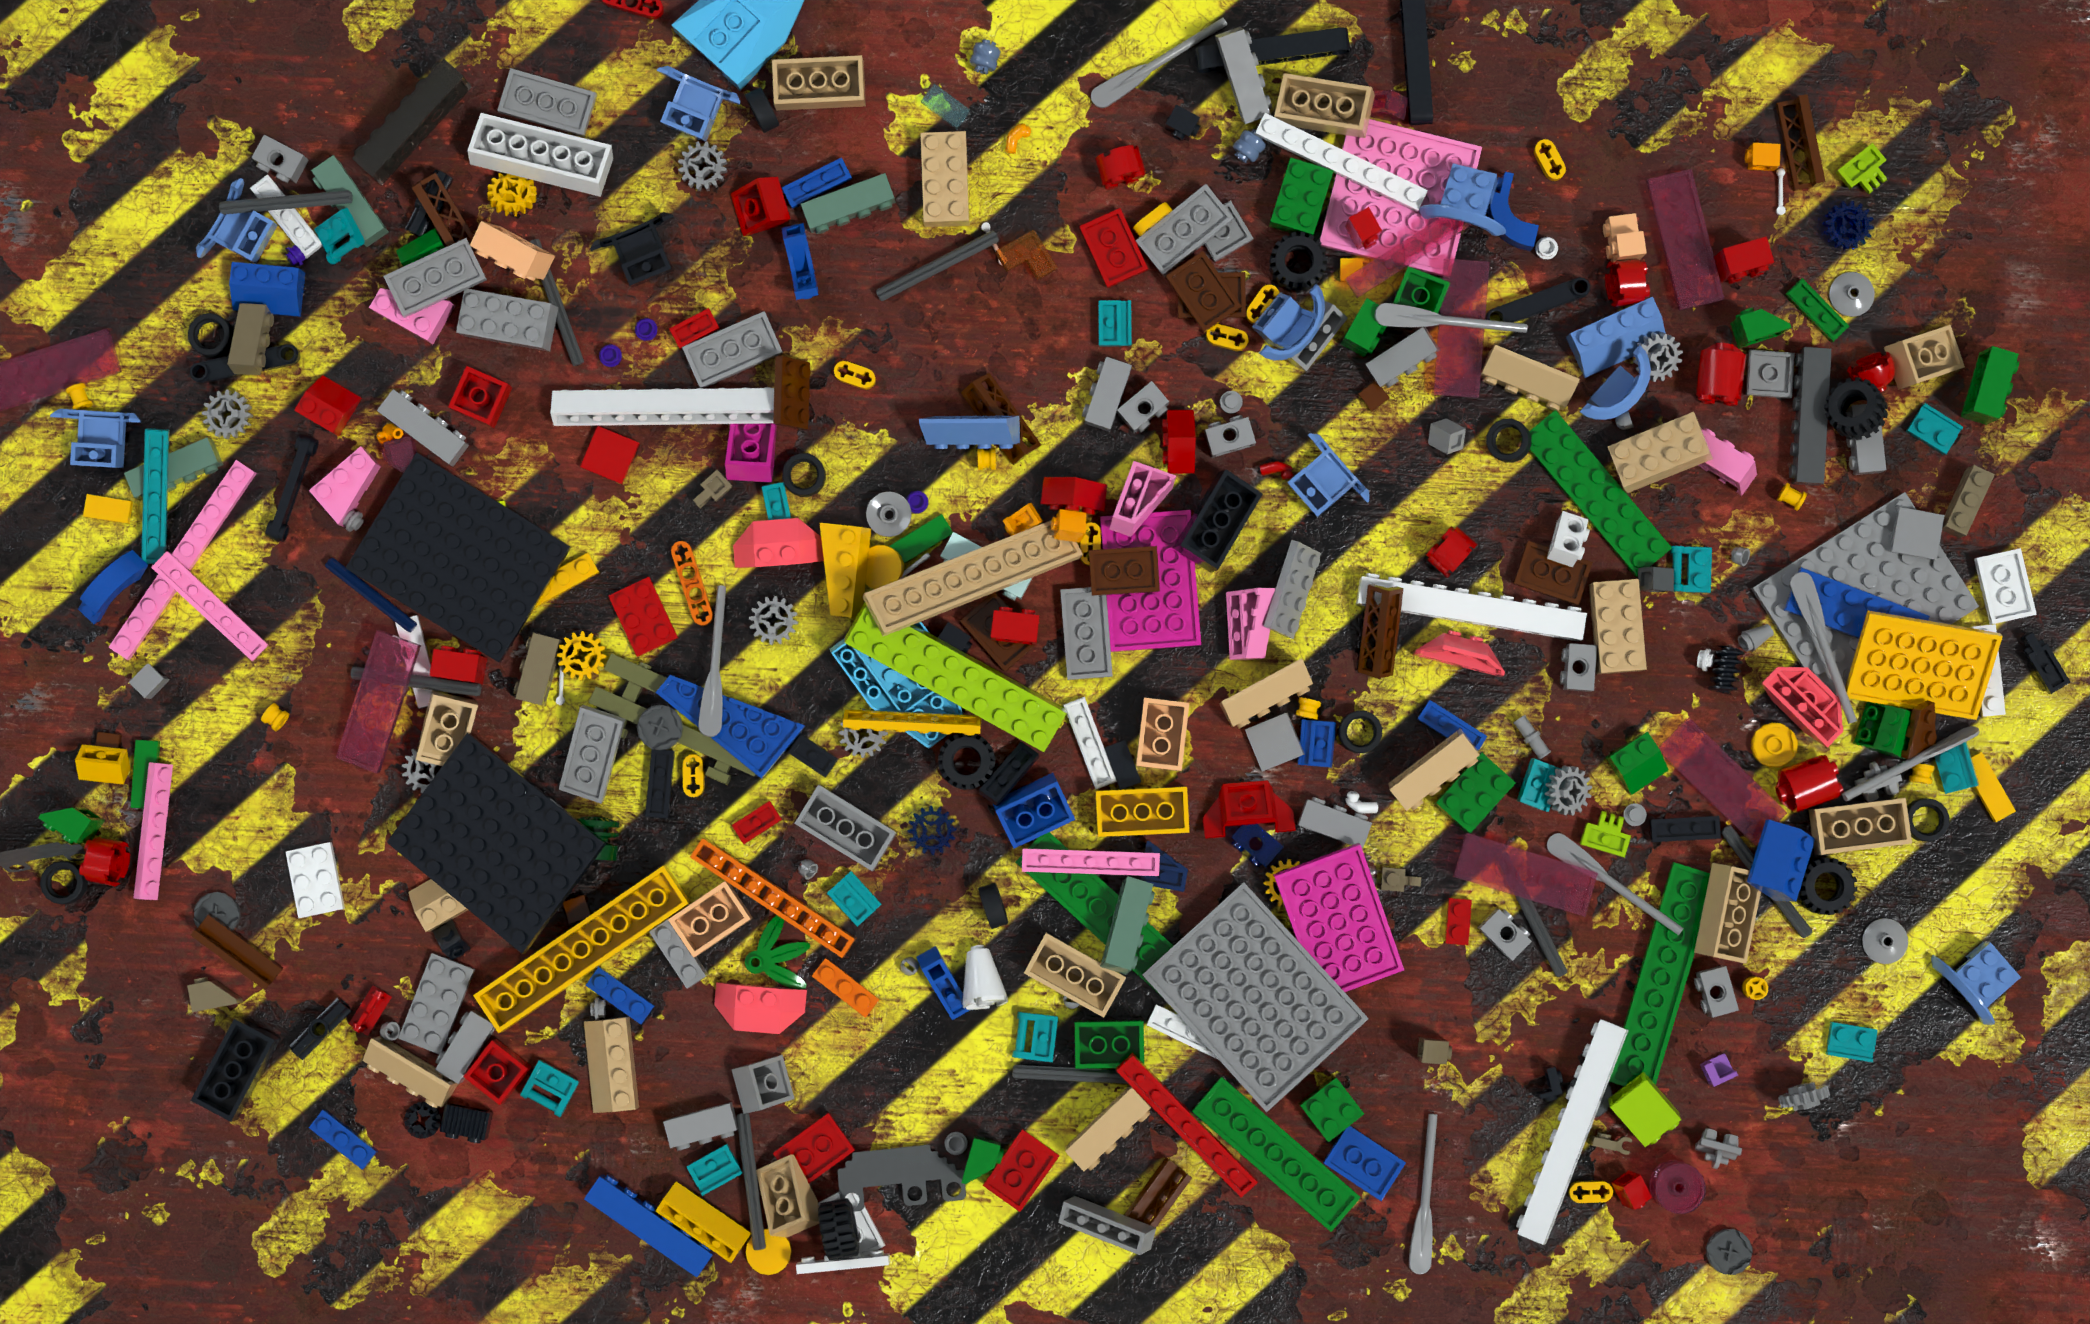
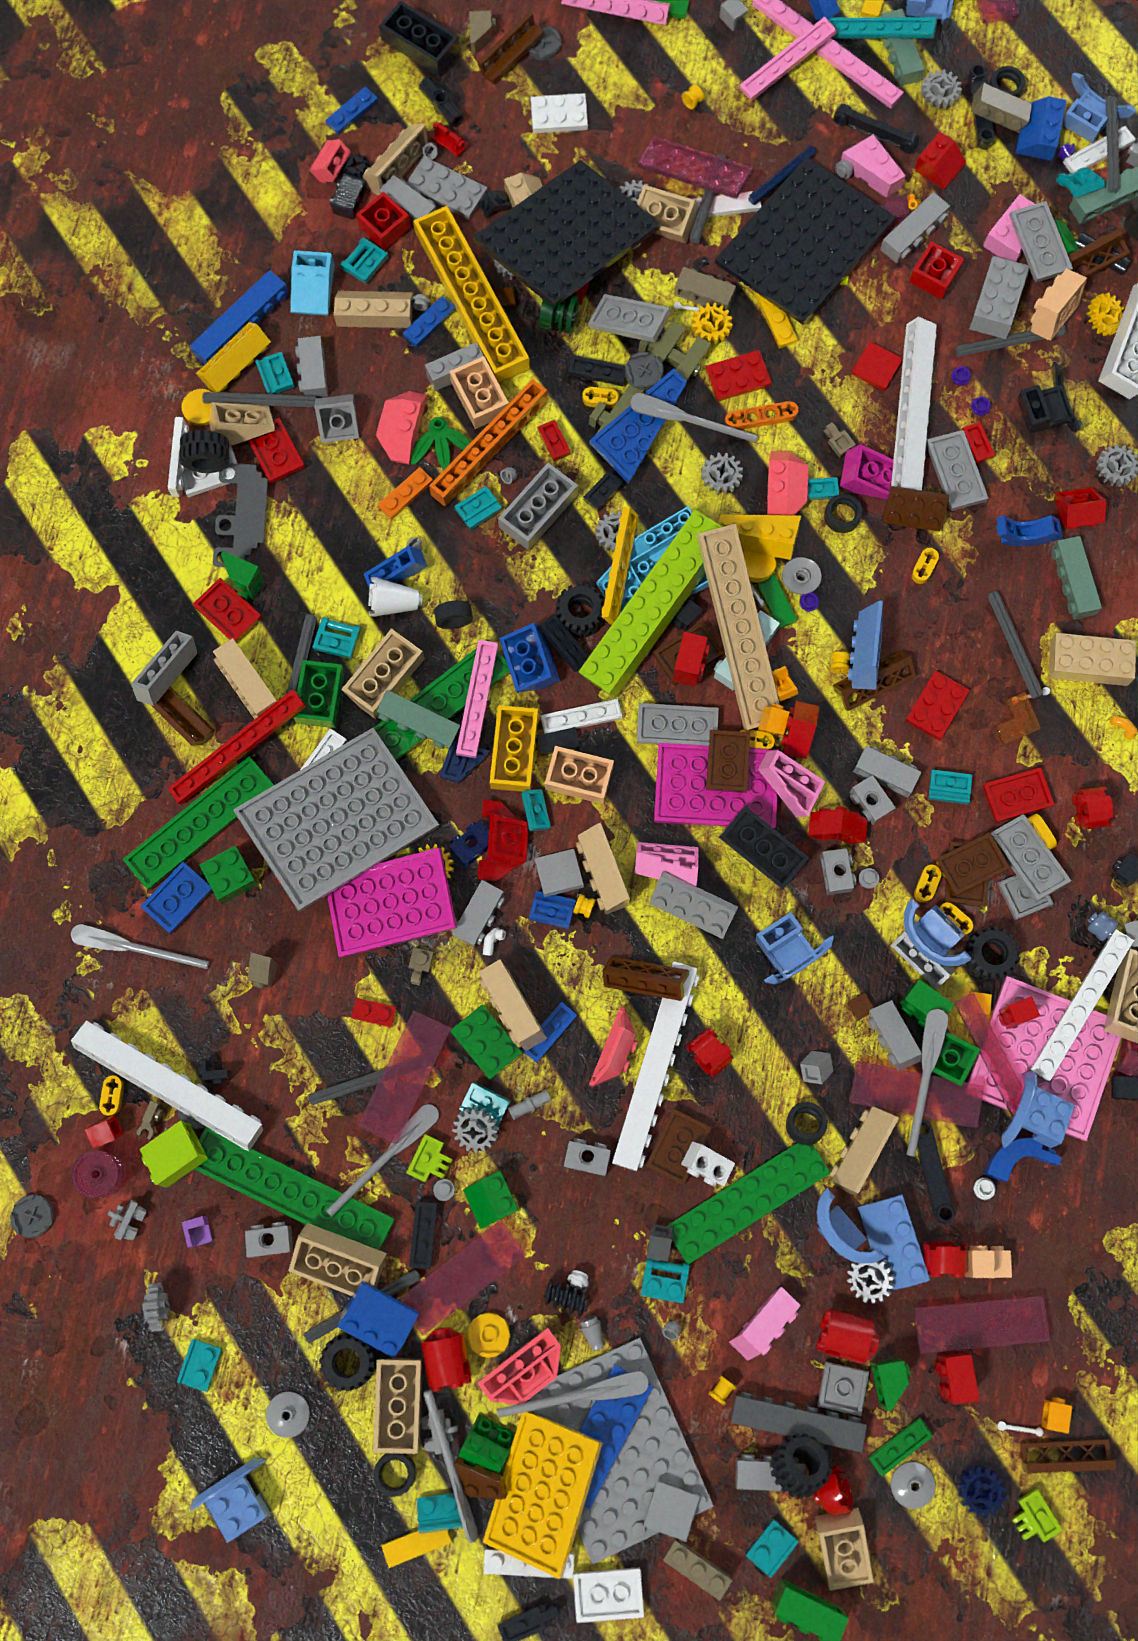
camera: 95 degrees right, 10 degrees down
red brick [429,646,487,685] -> none
blue plate [782,157,852,209] -> none
clear blue gear [907,806,957,855] -> none
light grey plate [945,1132,967,1155] -> none
red arm [1260,461,1293,480] -> none
green brick [1269,158,1333,236] -> none
black tyre [1338,711,1382,753] -> none
light grey brick [1477,909,1532,961] -> none
yellow beam [1534,139,1566,181] -> none
tan brick [1589,579,1647,674] -> none
tan brick [1608,412,1713,493] -> none
light grey hinge [1615,411,1634,430] -> none
yellow wheel [1742,976,1768,1000] -> none
yellow wheel [1909,764,1935,785] -> none
none -> medium azure slope [291,251,335,316]
none -> coral brick [310,139,351,183]
none -> teal plate [521,789,551,831]
none -> red plate [905,670,970,741]

